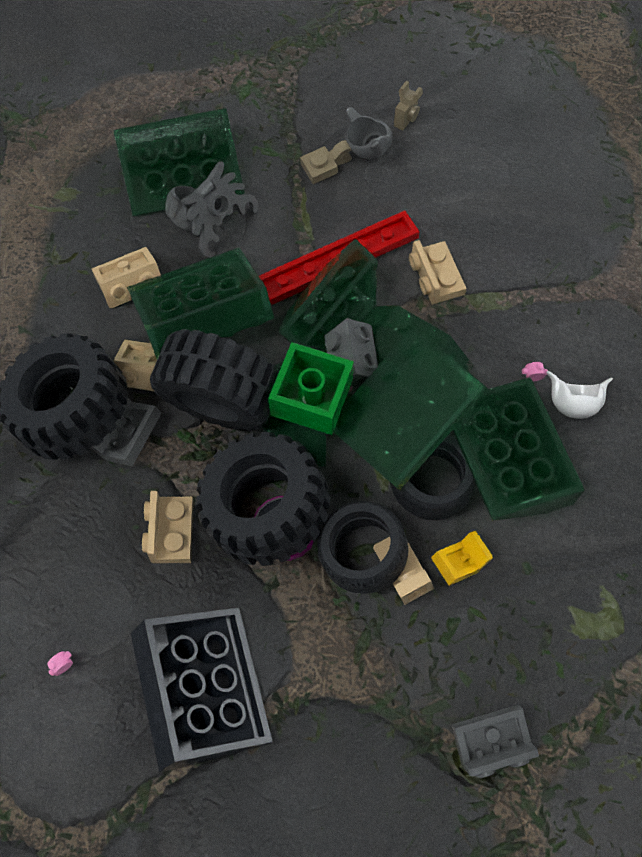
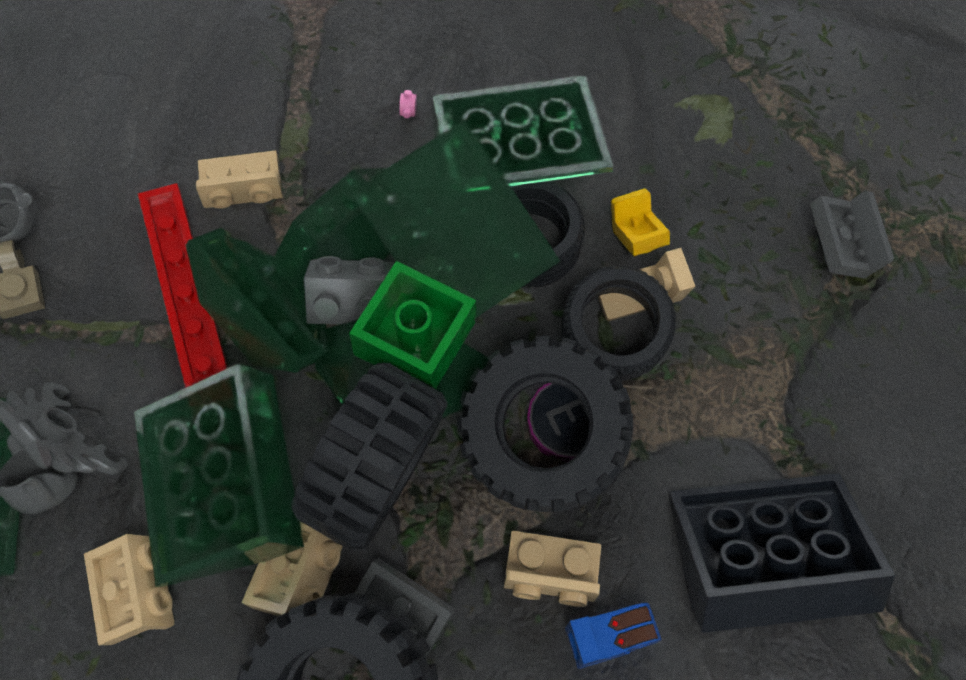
camera: 85 degrees left, 0 degrees up
white hair [546,371,613,419] -> none
none -> blue leg [565,603,662,669]

